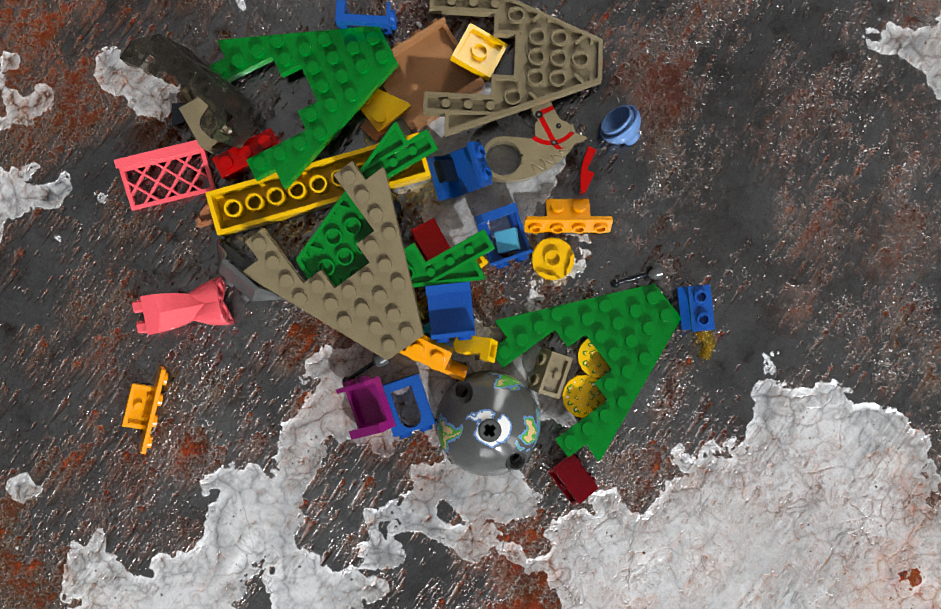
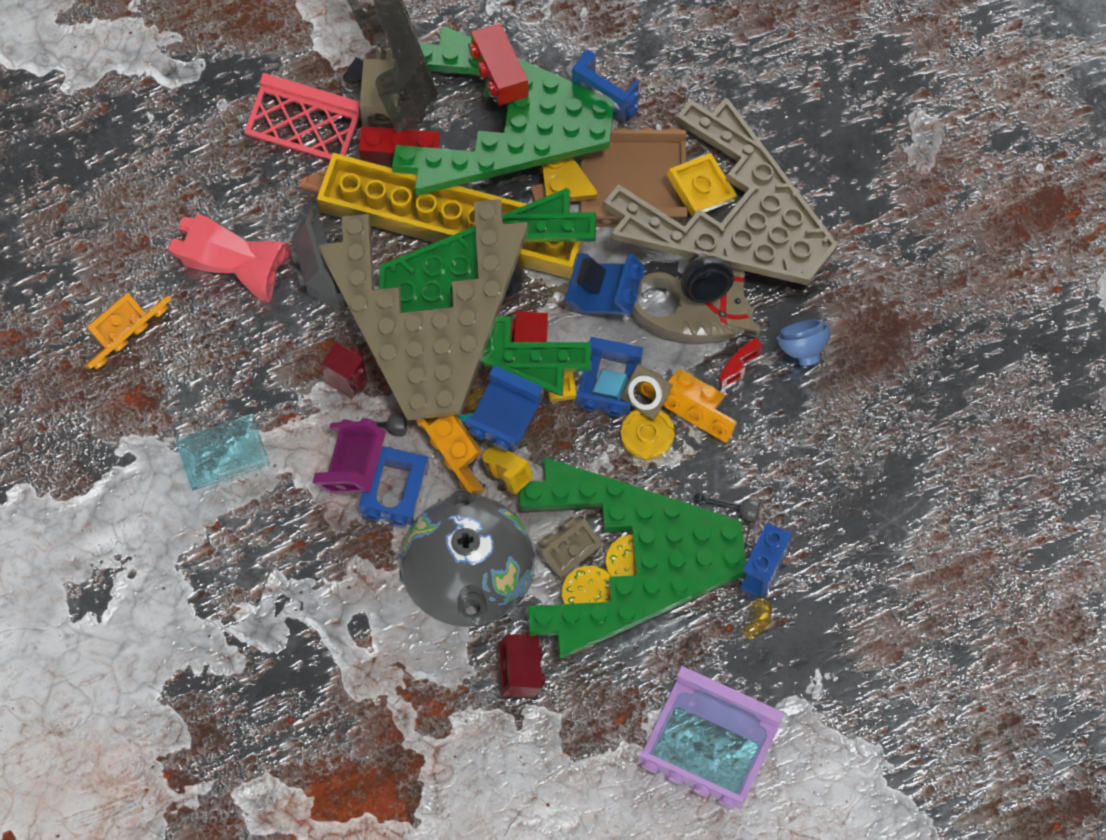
camera: 35 degrees right, 20 degrees down
none -> clear light blue tile [175,414,270,491]
none -> dark red brick [321,342,368,399]
none -> brick [468,23,529,106]
none -> dark tan piece [621,364,673,419]
none -> clear light blue panel [638,666,784,809]
none -> black piece [680,253,734,303]

